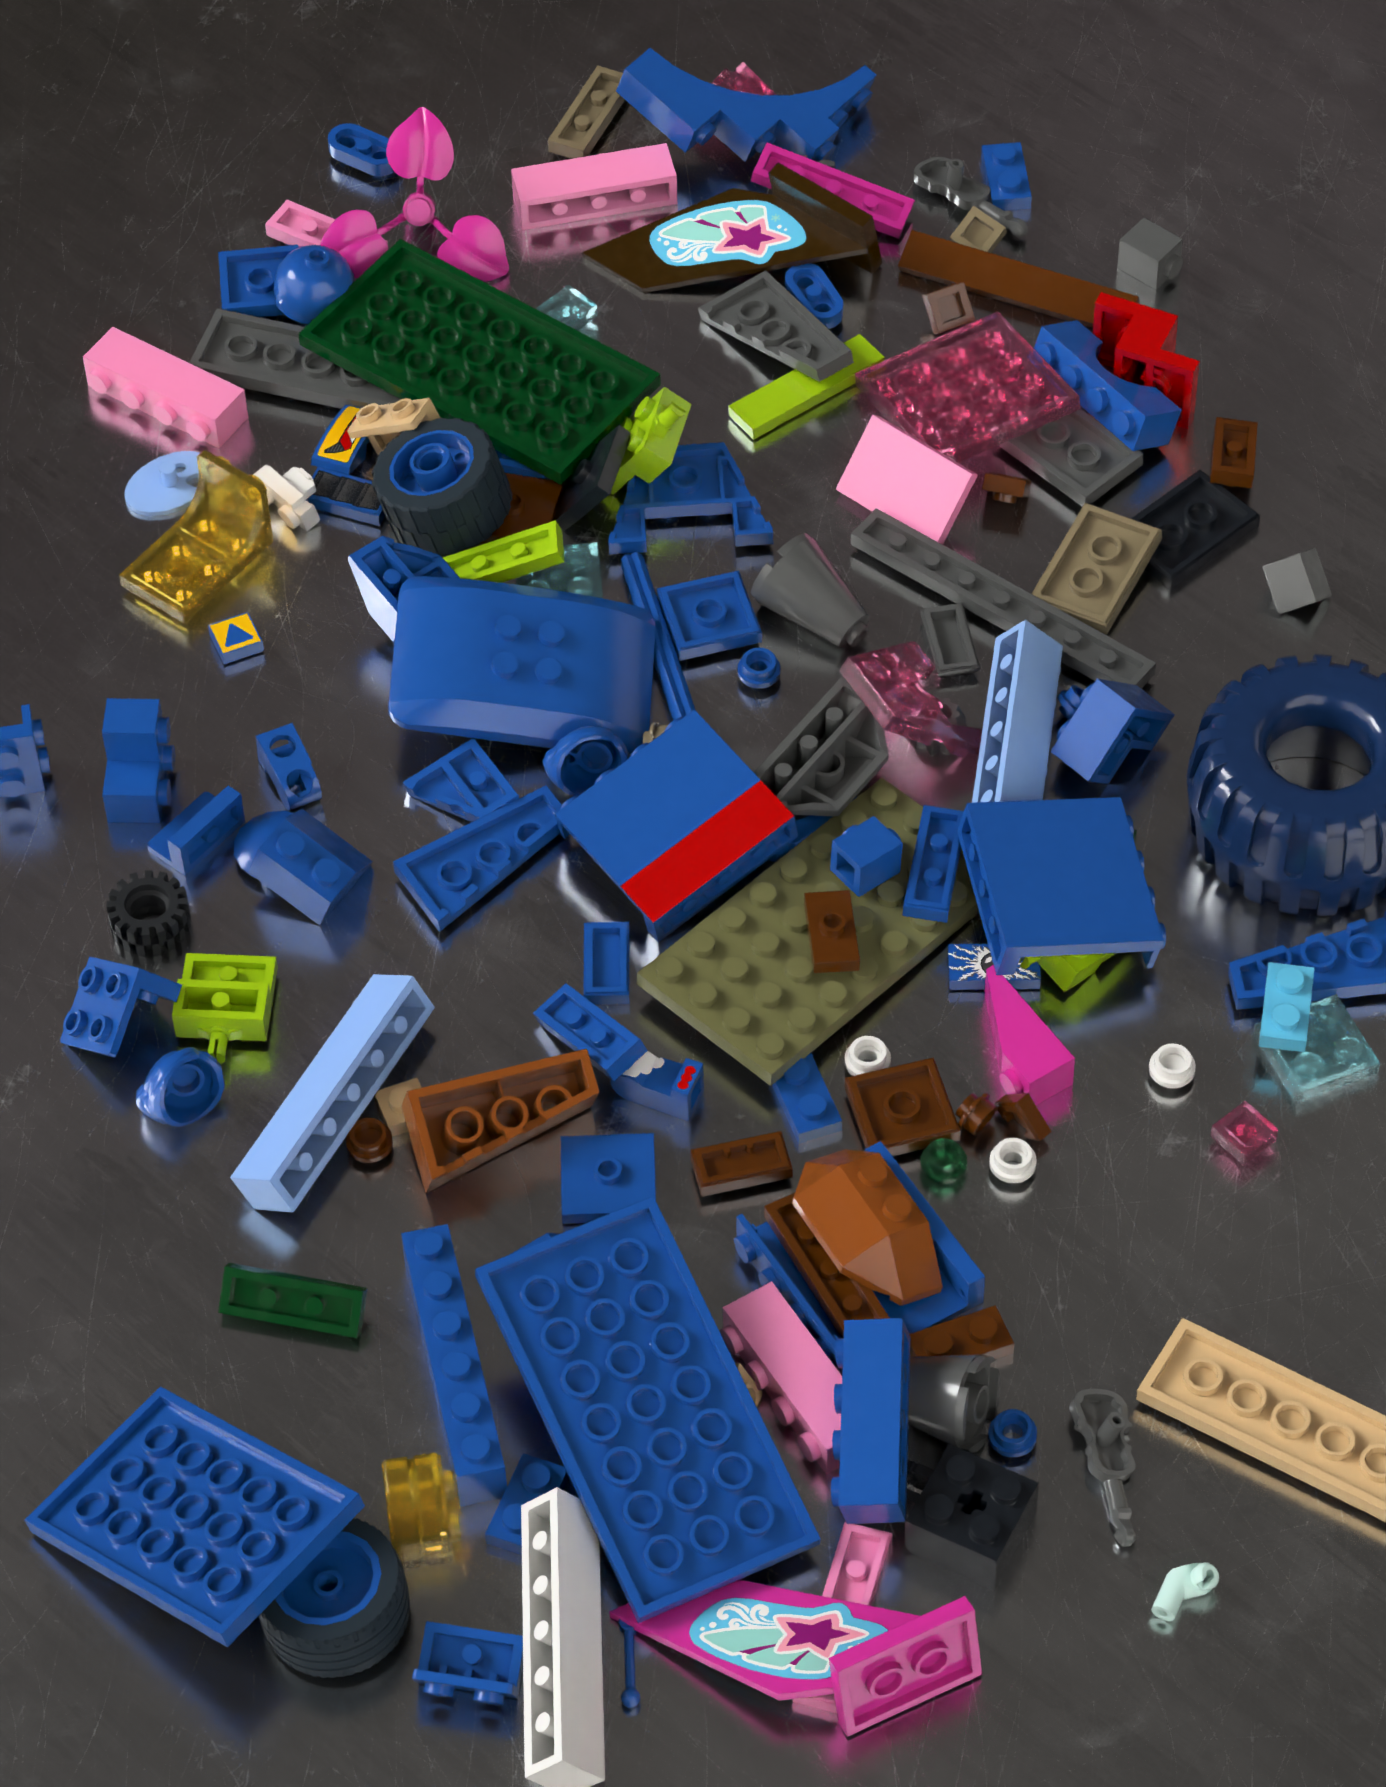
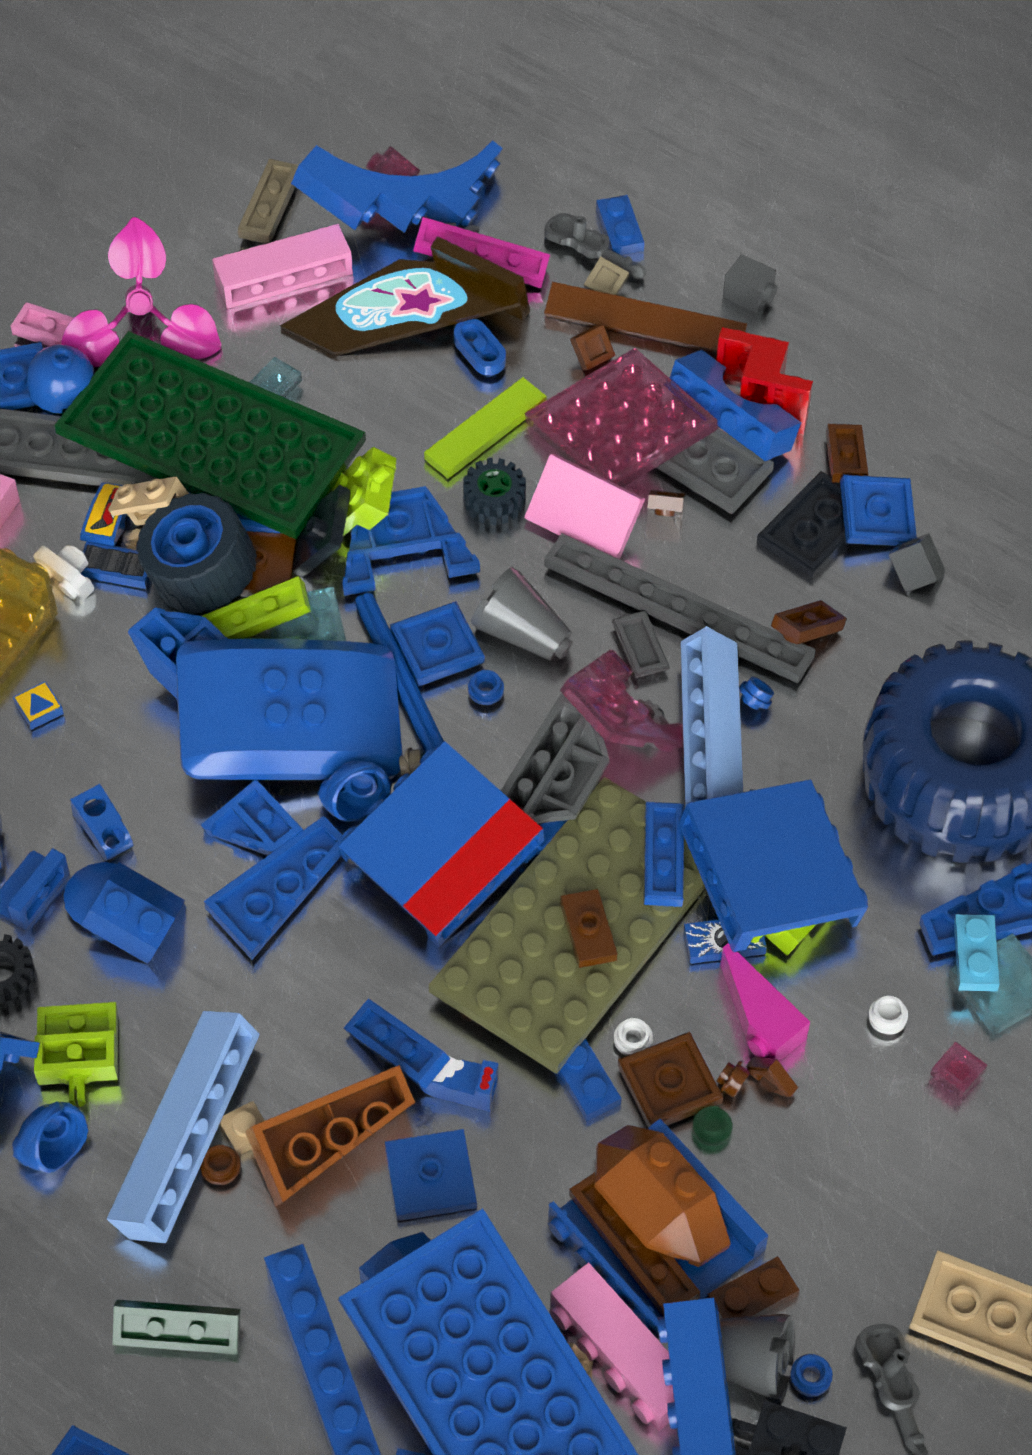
camera: 10 degrees left, 5 degrees up
blue plate [328,123,394,177] -> none
blue tile [583,922,630,1005] -> none
reddish brown plate [690,1131,793,1197] -> none
dark grey wing [698,270,854,382] -> none
blue brick [830,816,903,897] -> none
white plate [989,1138,1037,1183] -> none
dark tan tile [1032,503,1162,635] -> none
brick [1050,678,1175,784] -> none
none -> black wheel [463,458,526,525]
none -> reddish brown plate [771,600,847,645]
none -> blue tile [840,475,917,546]

